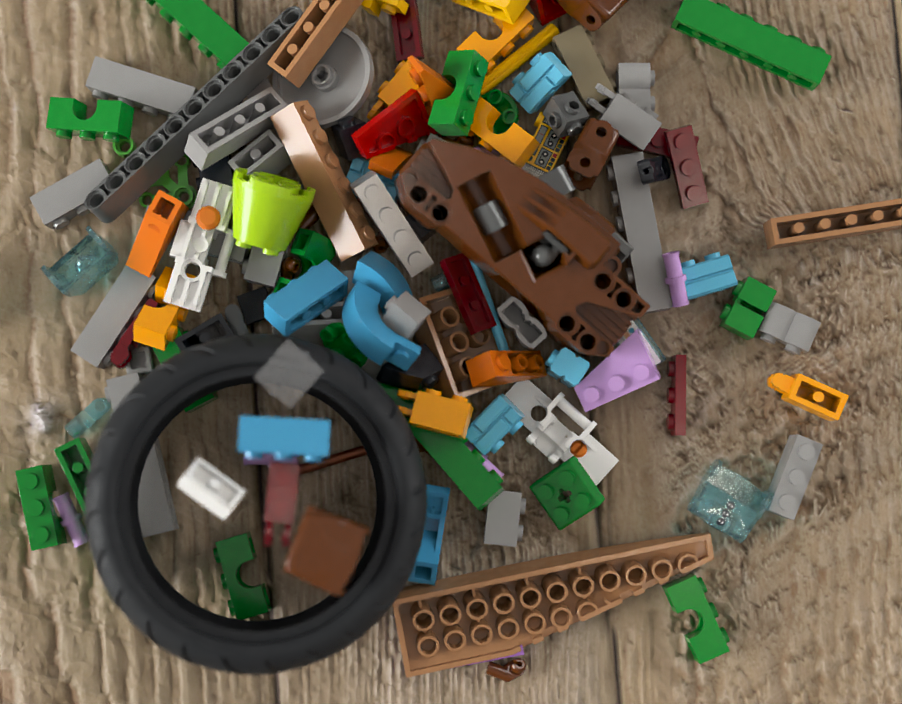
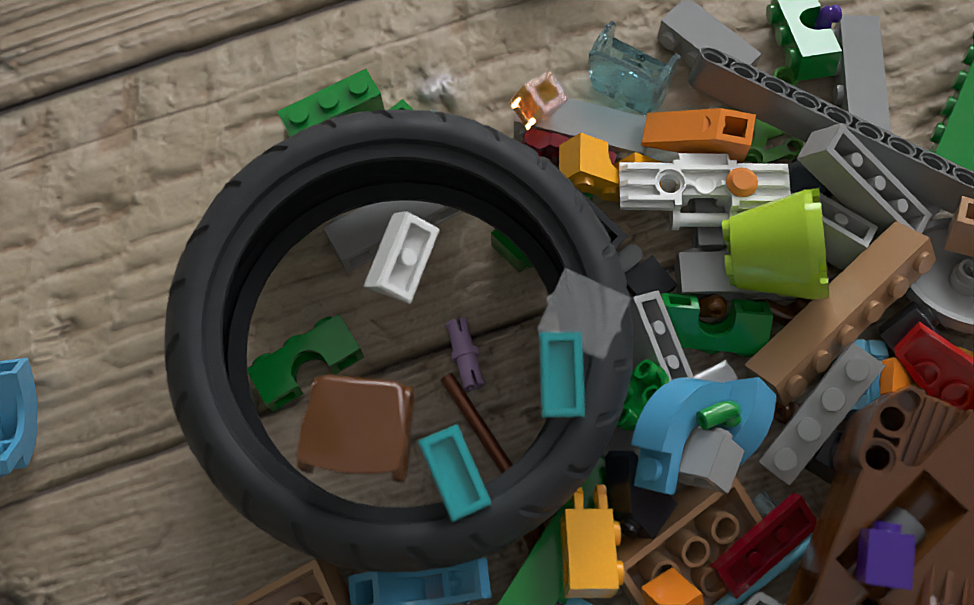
camera: 80 degrees right, 15 degrees down
dark azure brick [238,416,331,462] -> none
dark azure brick [264,259,348,337] -> none
dark red hinge [264,462,300,547] -> none
none -> teal tile [418,424,492,522]
none -> clear orange brick [509,70,569,130]
none -> teal tile [539,331,585,417]
none -> green arm [696,400,742,430]
none -> dark purple arm [813,4,842,30]
none -> dark purple brick [856,521,916,590]

